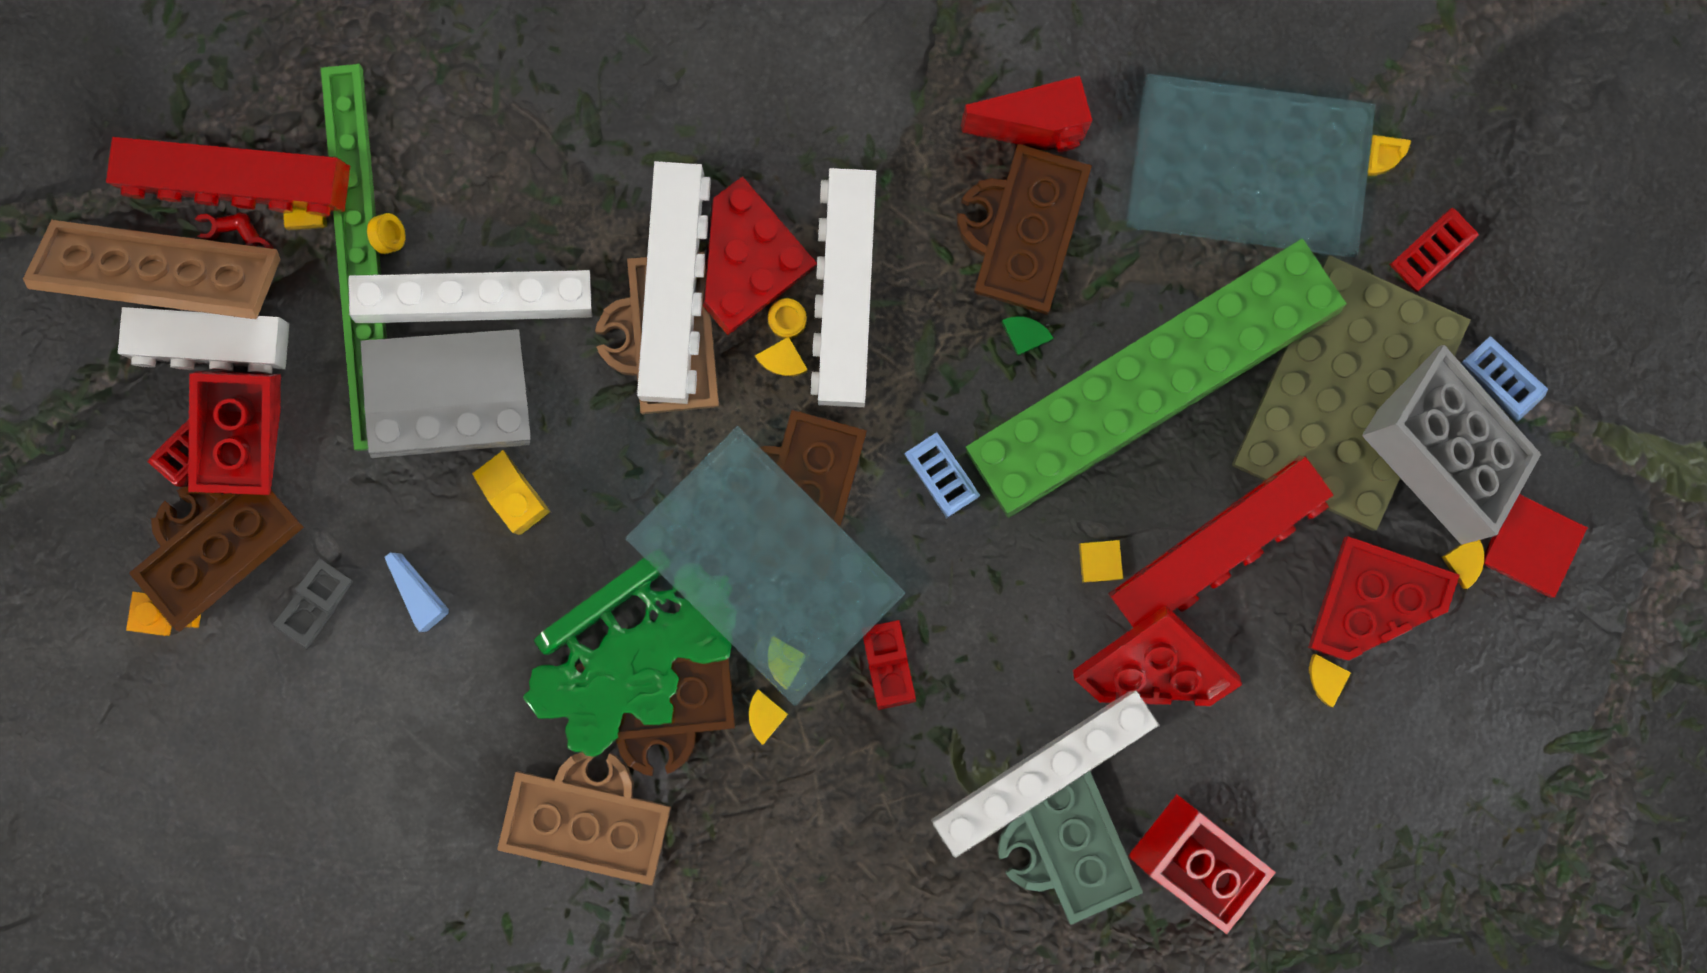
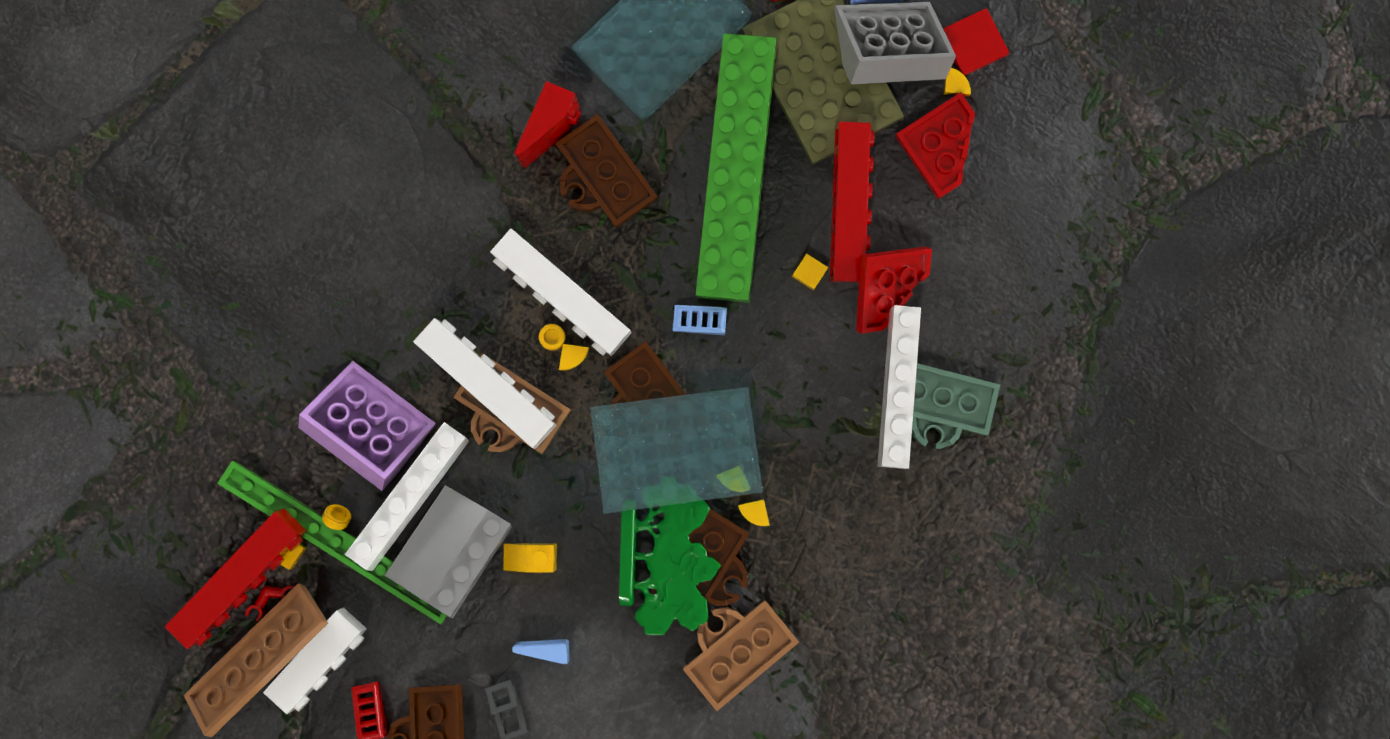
camera: 50 degrees left, 0 degrees up
red slope [188,371,281,495] -> none
red plate [703,176,817,335] -> none
red slope [861,620,916,710] -> none
green tile [1001,316,1054,357] -> none
red slope [1128,794,1276,934] -> none
yellow tile [1309,654,1351,708] -> none
none -> lavender slope [298,361,436,491]

